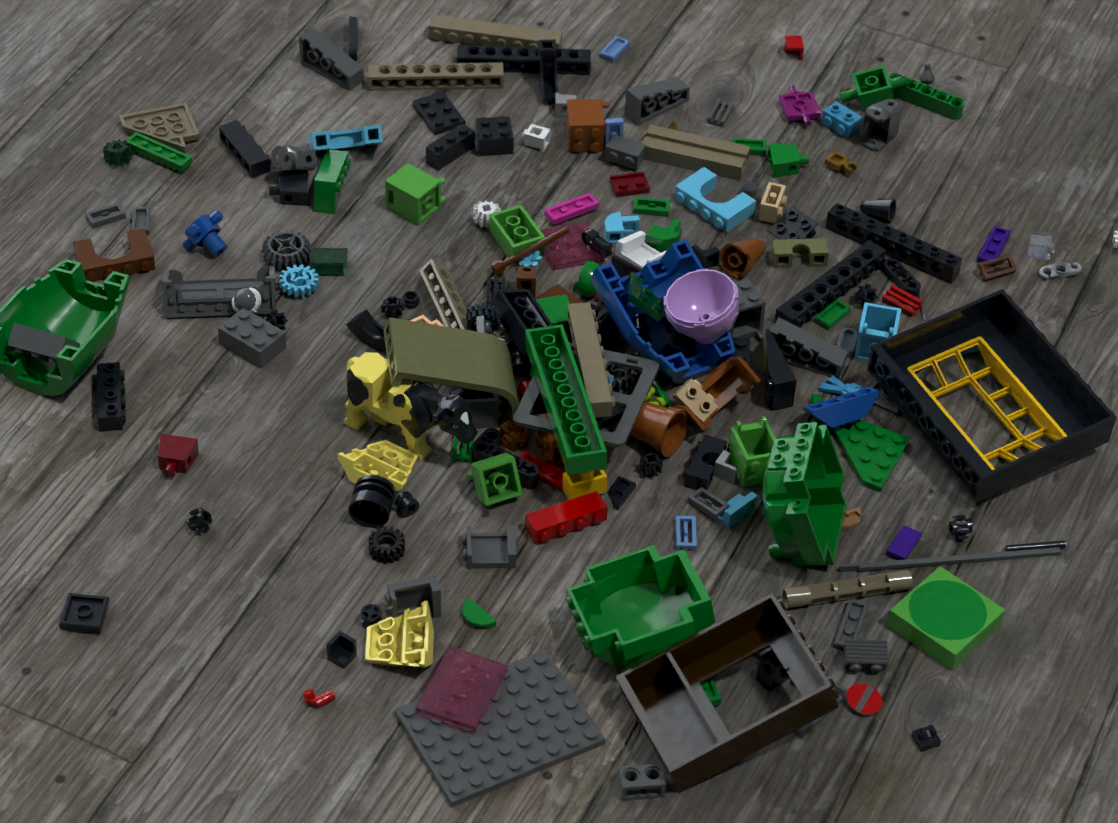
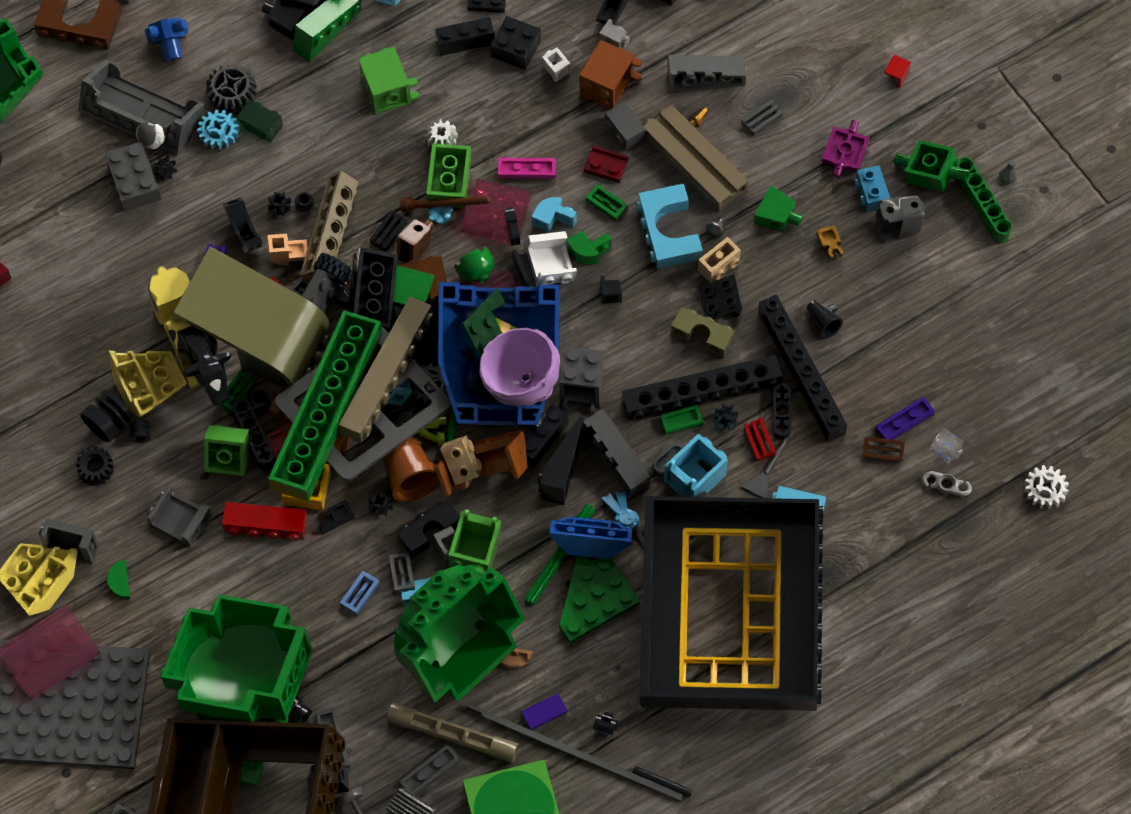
camera: 35 degrees right, 20 degrees up
black wheel [361,604,382,629] -> none
medium blue plate [604,118,624,151] -> none
dark orange cone [719,238,766,278] -> none
green tile [732,138,766,156] -> none

